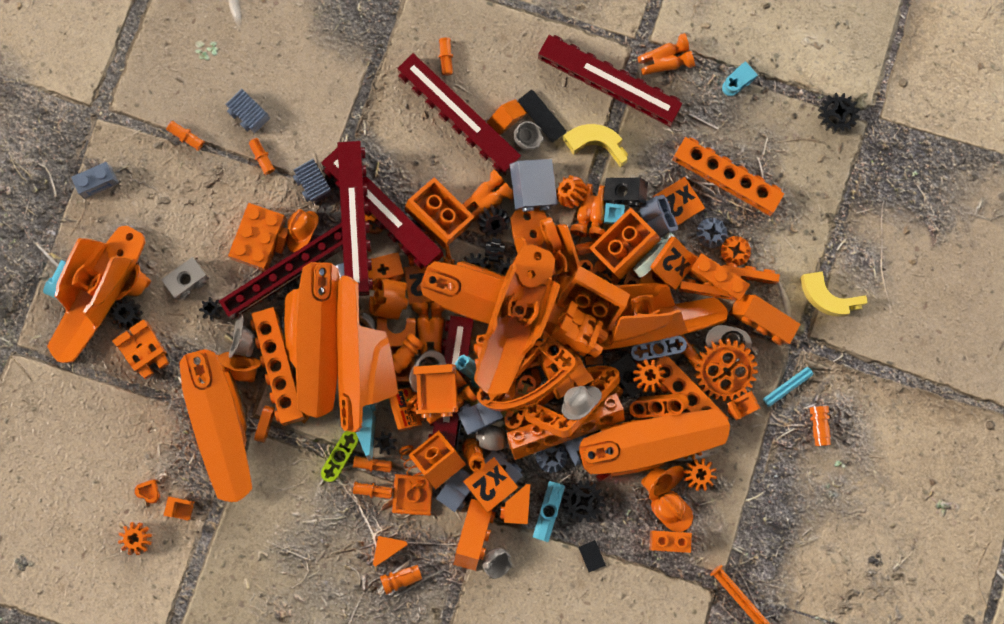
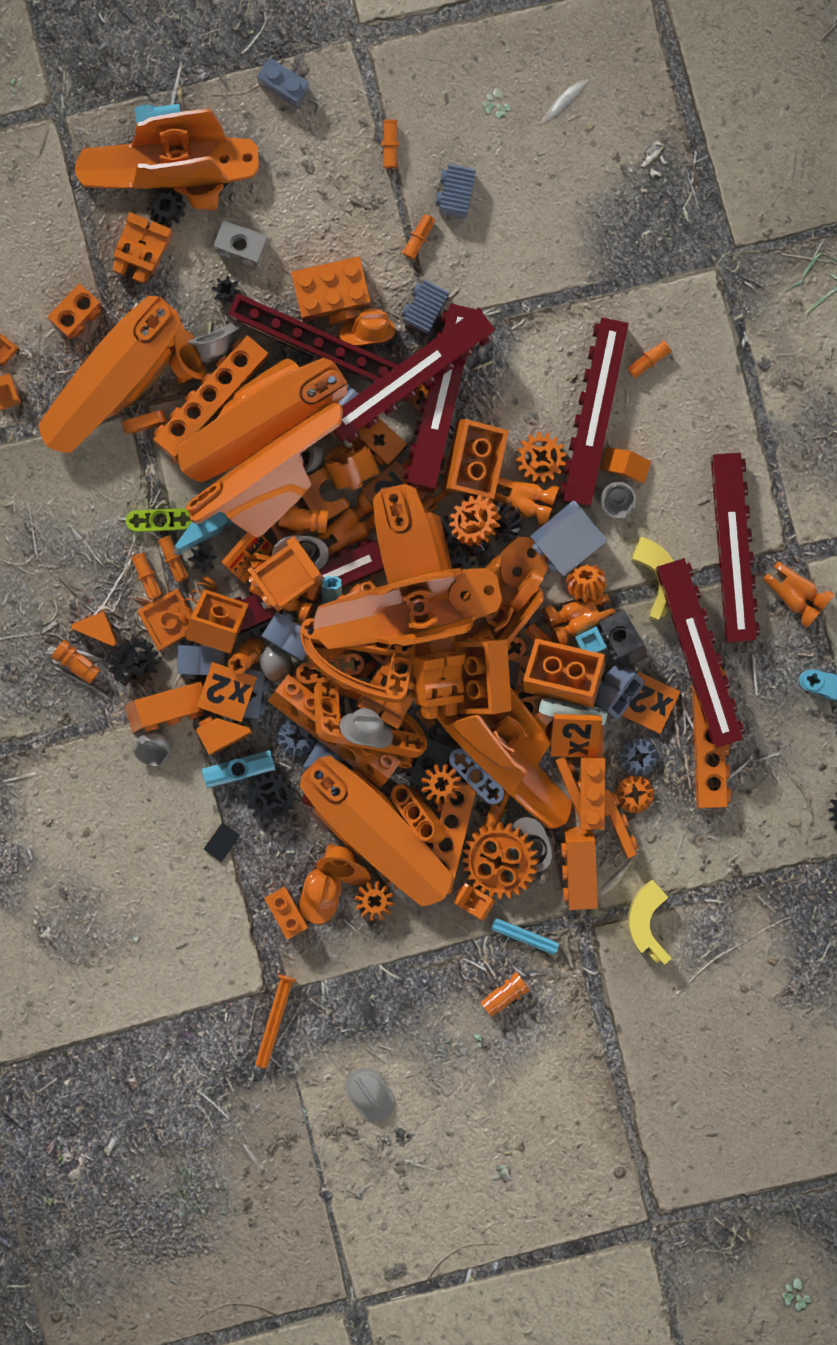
camera: 55 degrees right, 5 degrees up
black piece [518,90,566,143] -> none
none -> orange brick [47,283,102,340]
none -> black gear [107,636,160,688]
none -> light grey piece [346,1068,394,1122]
none -> orange gear [449,495,501,547]
none -> orange gear [515,432,567,483]
none -> dark red brick [655,558,745,749]

